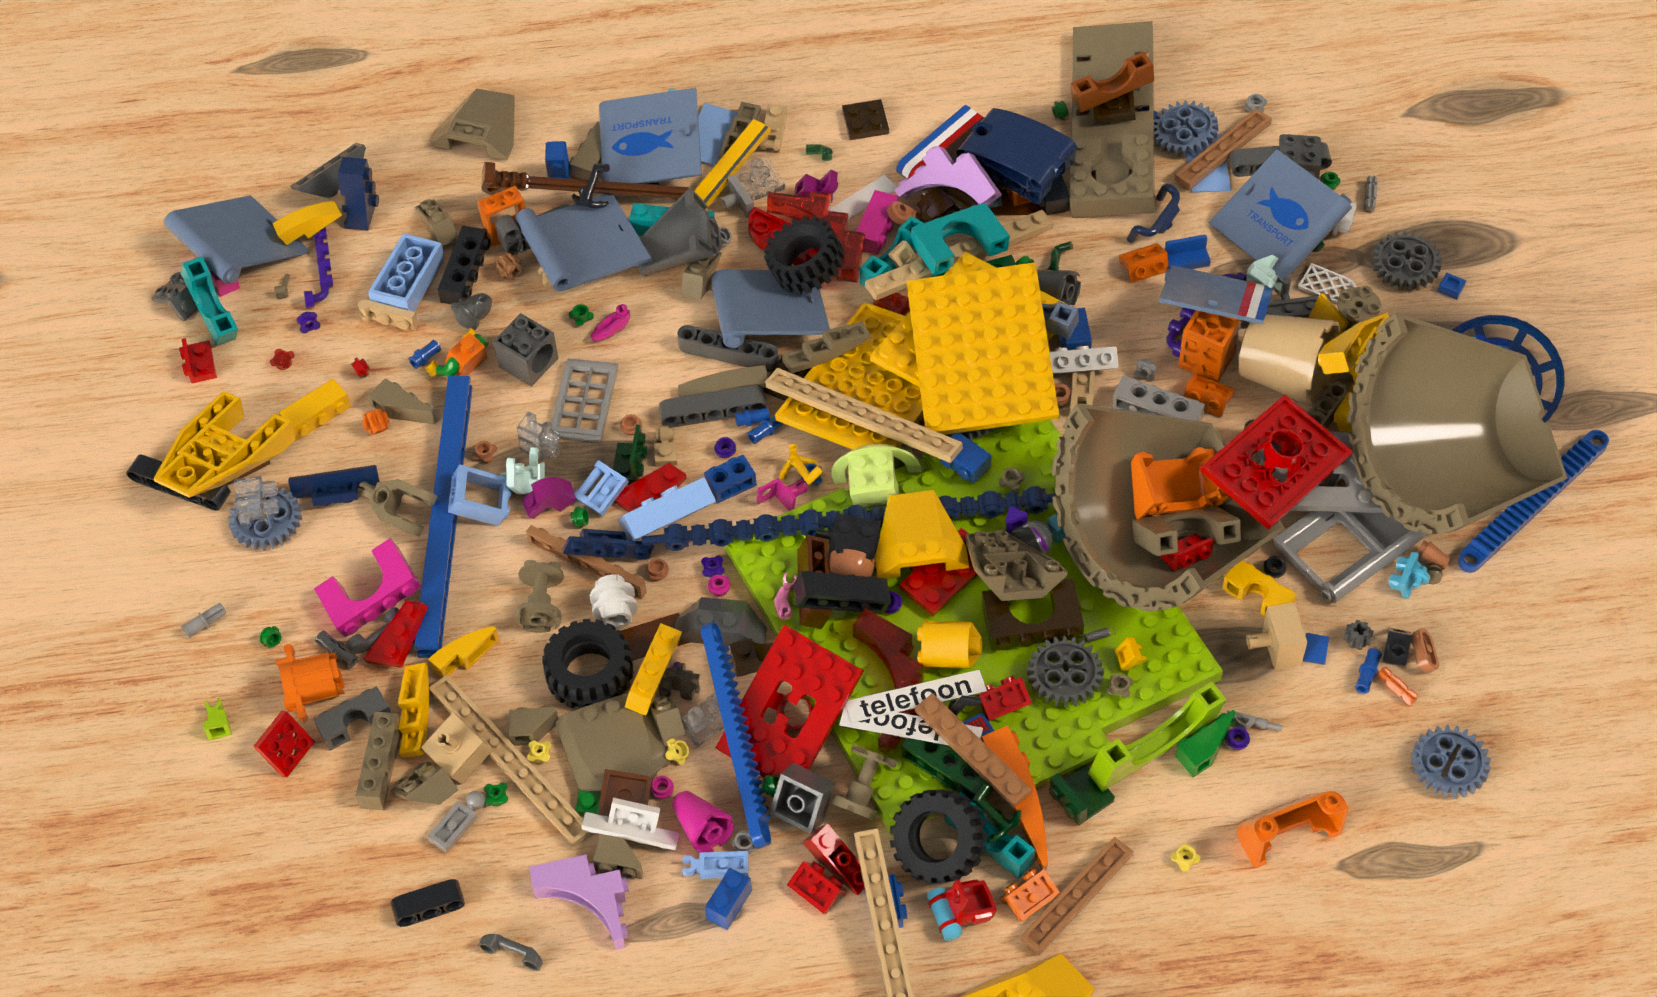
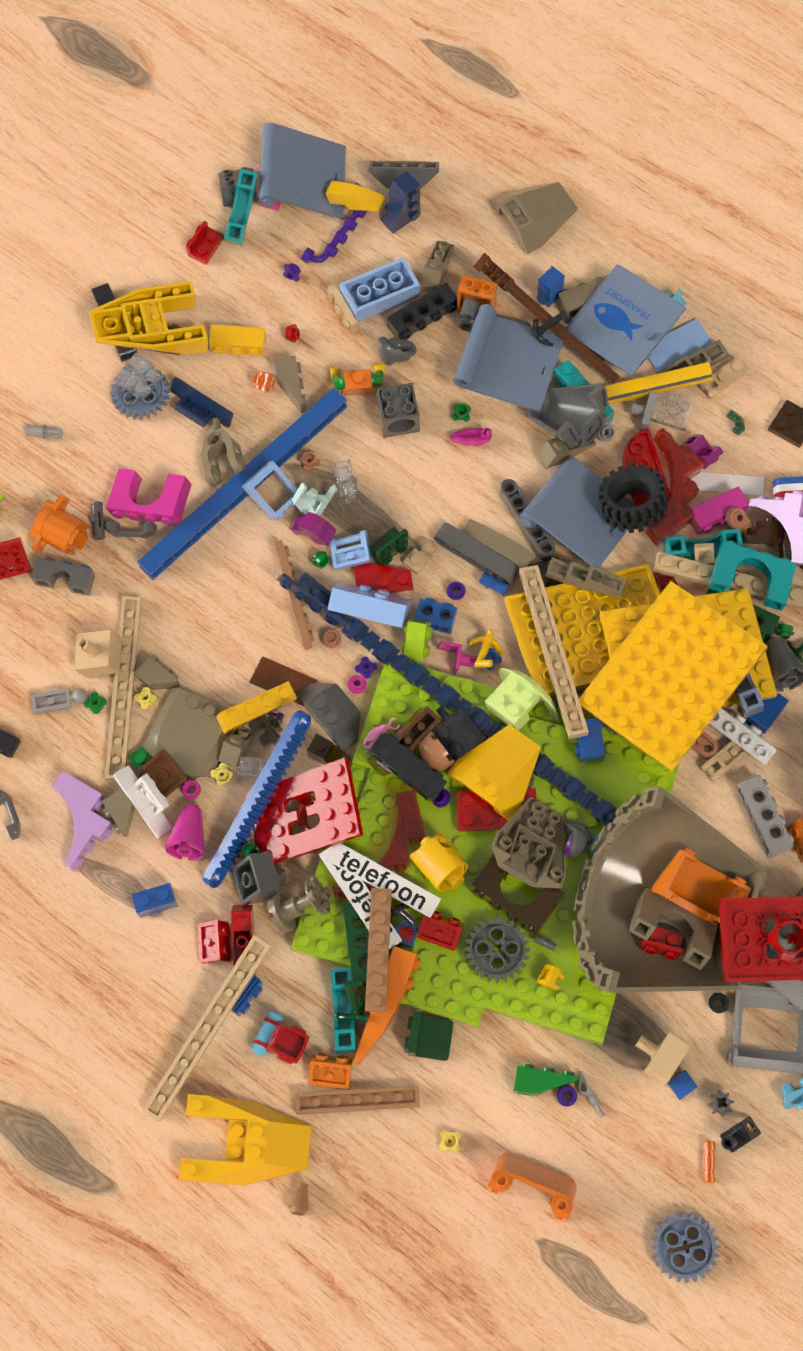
camera: 45 degrees right, 15 degrees up
green plate [259,626,282,648] -> none
clear red plate [270,349,295,370] -> none
dark tan hand [274,274,290,299] -> none
dark tan brick [356,712,401,810] -> none
red wing [363,601,428,668] -> none
dark tan slope [390,762,458,805] -> none
yellow slope [398,663,429,759] -> none
blue pin [408,340,441,369] -> none
yellow slope [428,626,499,678] -> none
medium nougat gear [496,252,523,280] -> none
dark tan piece [515,560,564,633] -> none
black tyre [542,619,633,709] -> none
light grey piece [549,358,618,443] -> none
white piece [589,574,638,629] -> none
nougat plate [620,414,642,435] -> none
light blue plate [682,851,749,879] -> none
light grey plate [732,831,756,855] -> none
blue axle [747,416,784,444] -> none
black tyre [890,789,988,884] -> none
dark tan plate [999,468,1025,491] -> none
dark purple slope [1005,506,1028,534] -> none
lime arch [1088,681,1227,792] -> none
dark tan plate [1107,674,1133,698] -> none
light grey plate [1134,359,1157,381] -> none
yellow arch [1222,561,1297,616] -> none
blue pin [1355,648,1382,694] -> none
nougat plate [1411,628,1439,673] -> none
none -> lime brick [402,619,433,663]

